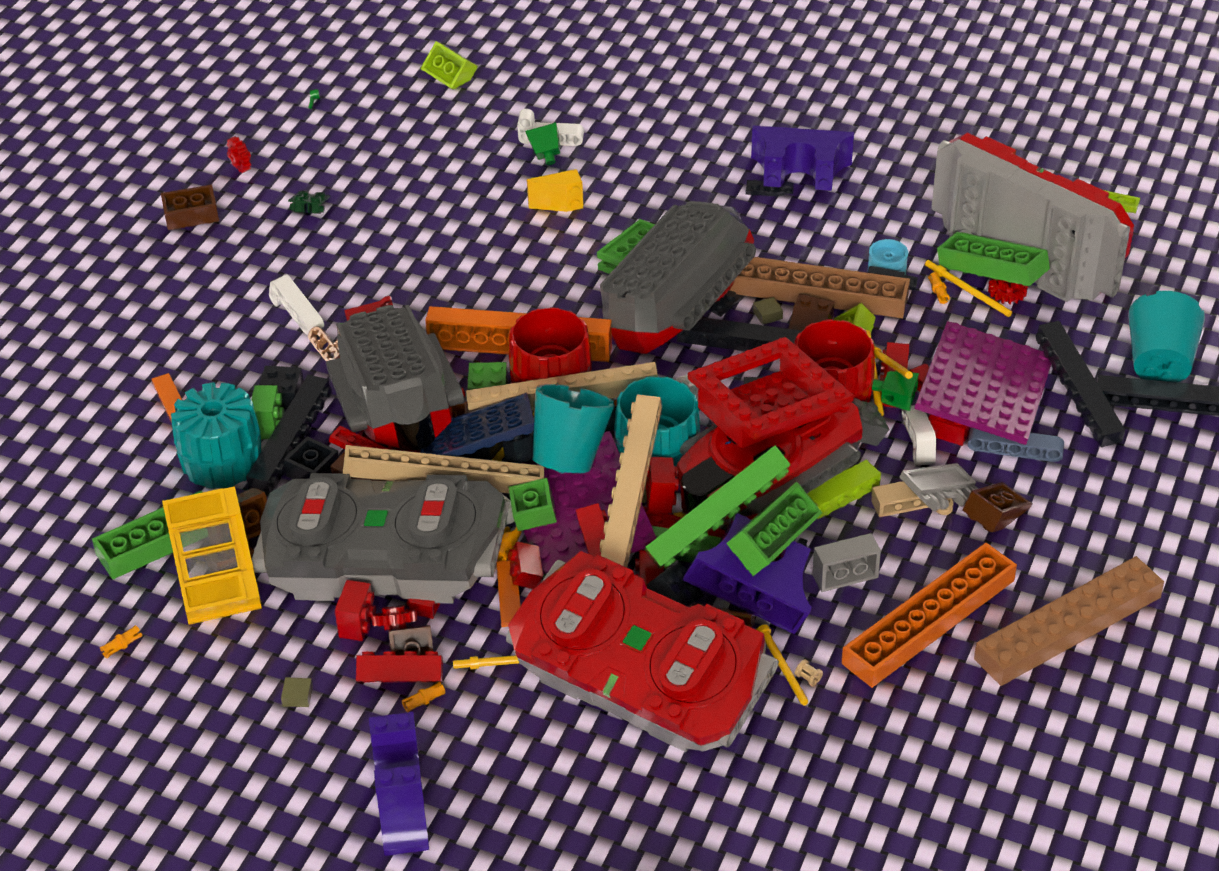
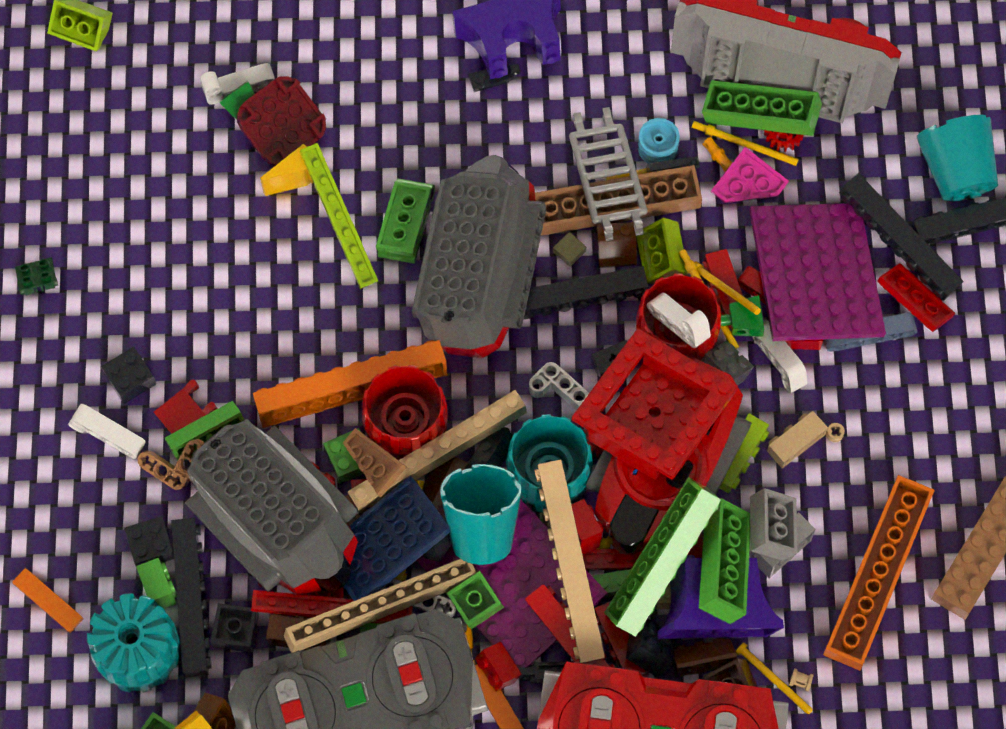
camera: 25 degrees left, 25 degrees up
light grey hinge [900,463,978,511] -> none
reddish brown slope [962,482,1033,532] -> none
none -> black brick [101,347,156,404]
none -> dark red tile [236,76,327,166]
none -> lime plate [300,143,378,289]
none -> medium nougat wing [343,428,407,497]
none -> light grey bar [569,107,648,241]
none -> white beam [647,292,711,348]
none -> dark pink plate [710,147,789,203]
none -> light grey brick [750,488,798,561]
none -> red plate [877,263,956,332]

